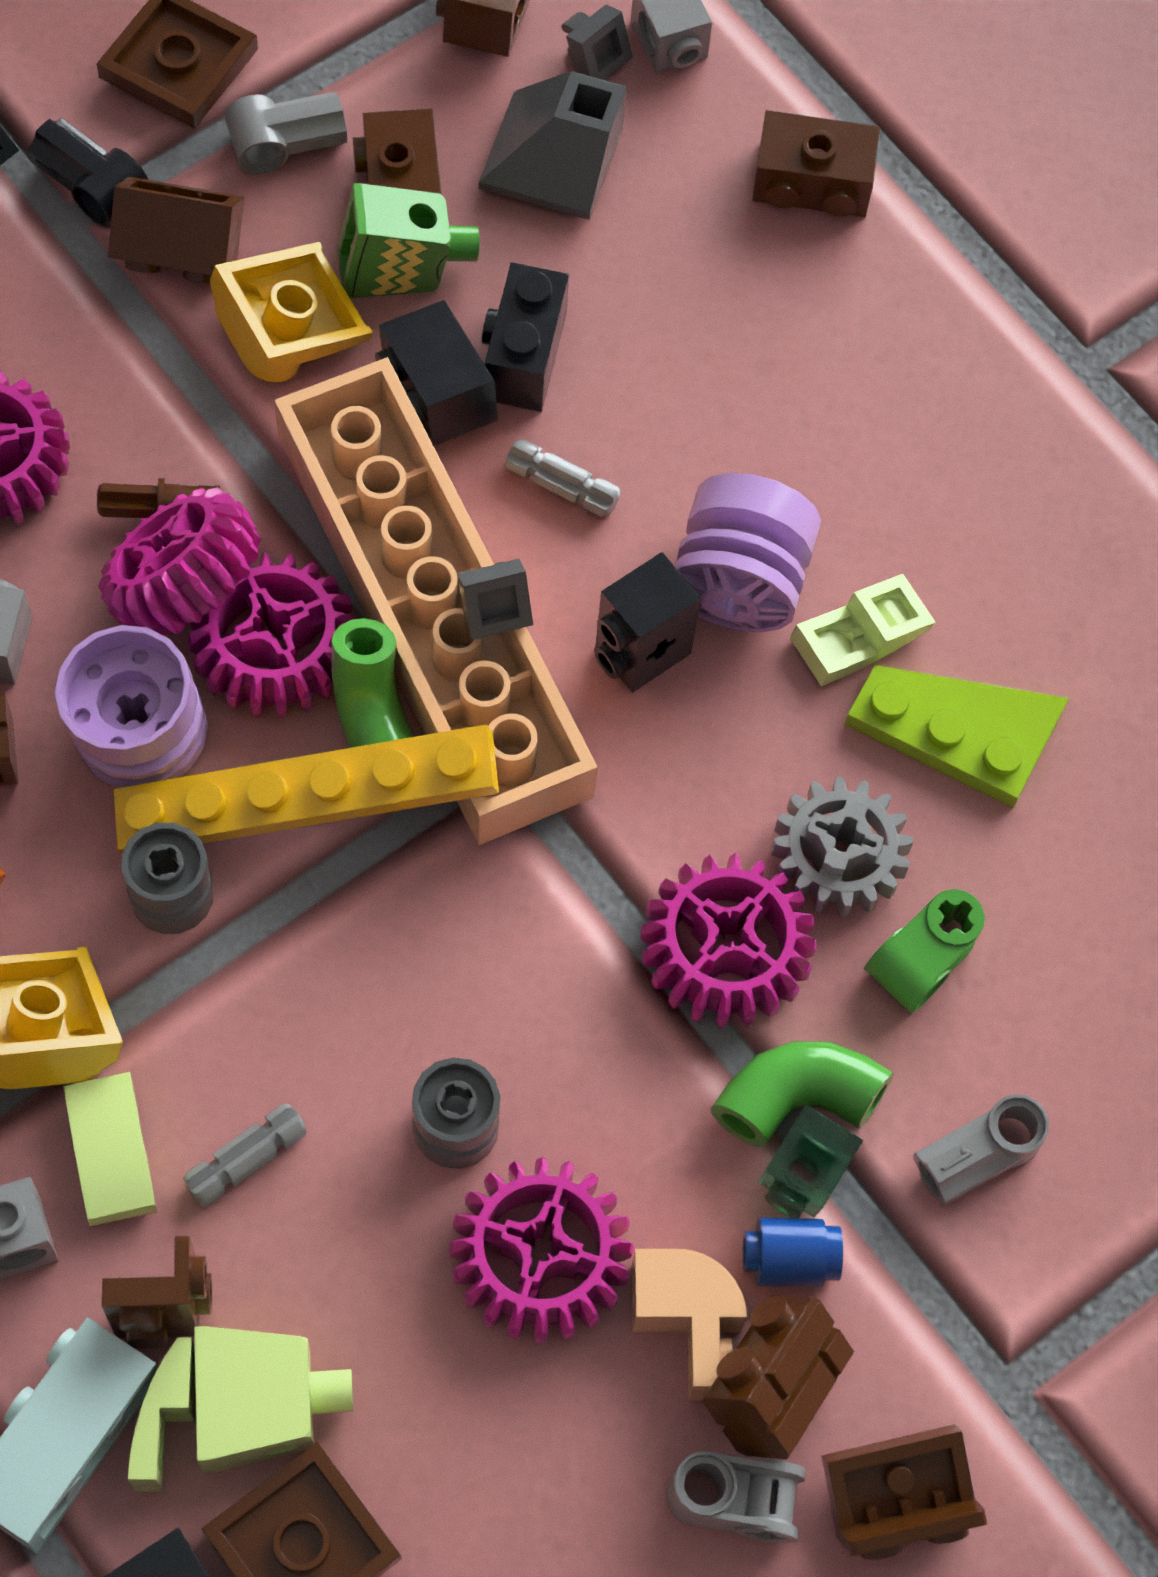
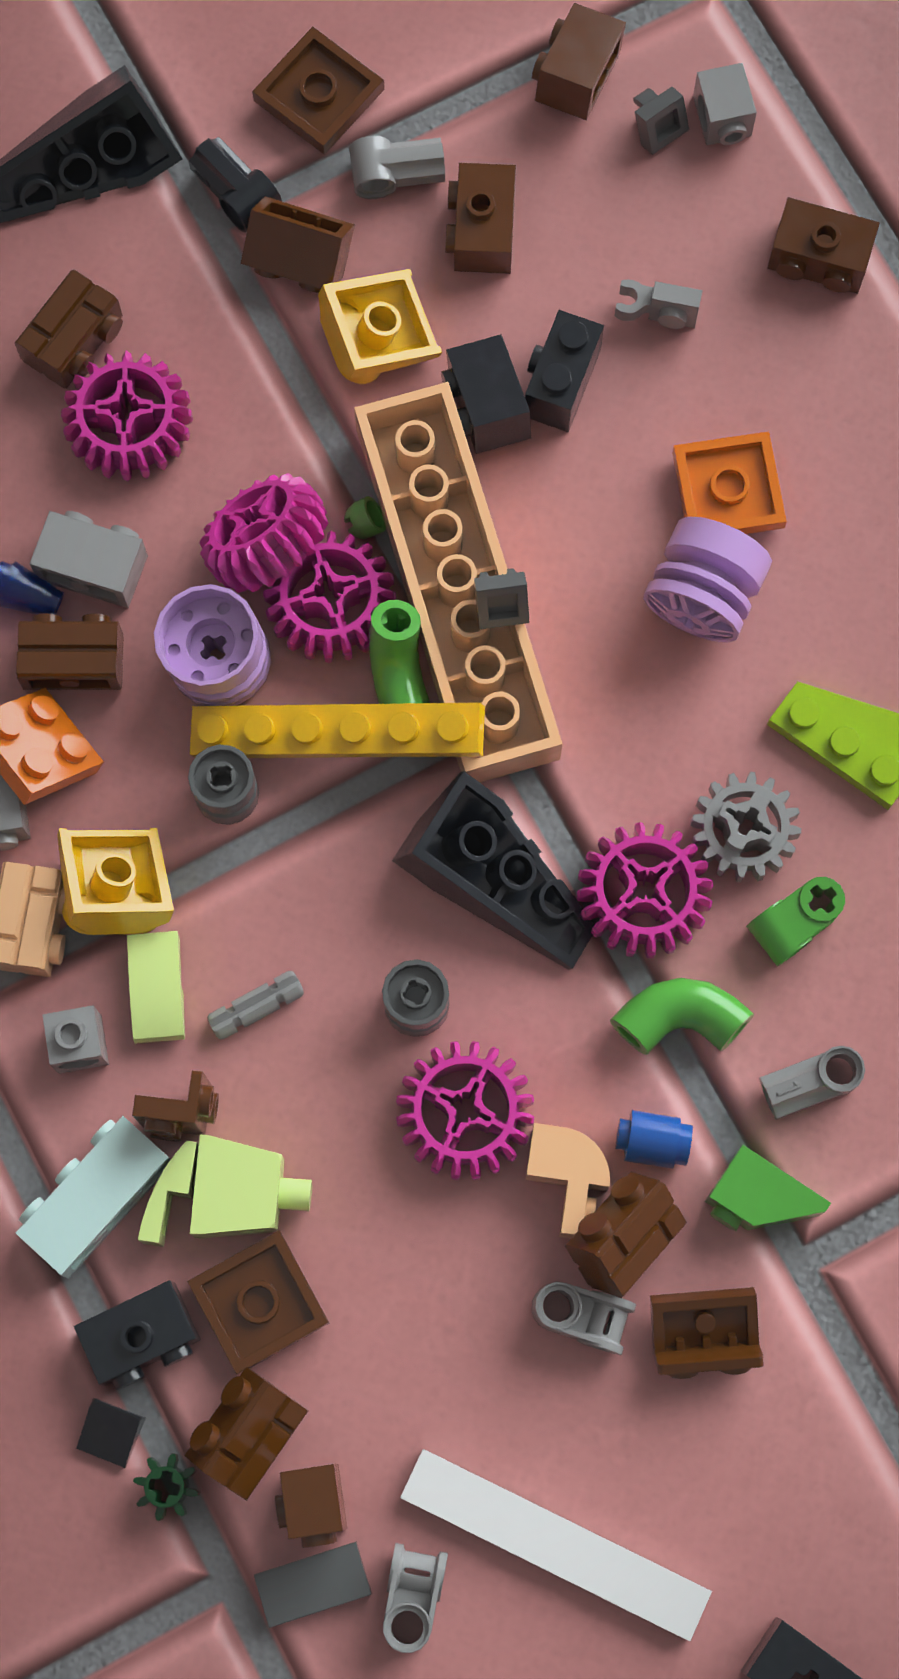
camera: 15 degrees right, 10 degrees up
reddish brown axle [97,478,220,519] -> none
bright green torso [337,183,480,298] -> none
dark grey slope [479,71,627,220] -> none
light grey axle [505,440,620,516] -> none
black brick [594,552,701,693] -> none
clear green brick [757,1104,863,1218] -> none
yellowish green slope [789,574,935,687] -> none
none -> bright green hinge [344,496,386,539]
none -> black wedge [392,771,595,970]
none -> light grey plate [615,279,703,329]
none -> orange plate [672,431,787,534]
none -> bright green slope [704,1145,831,1231]

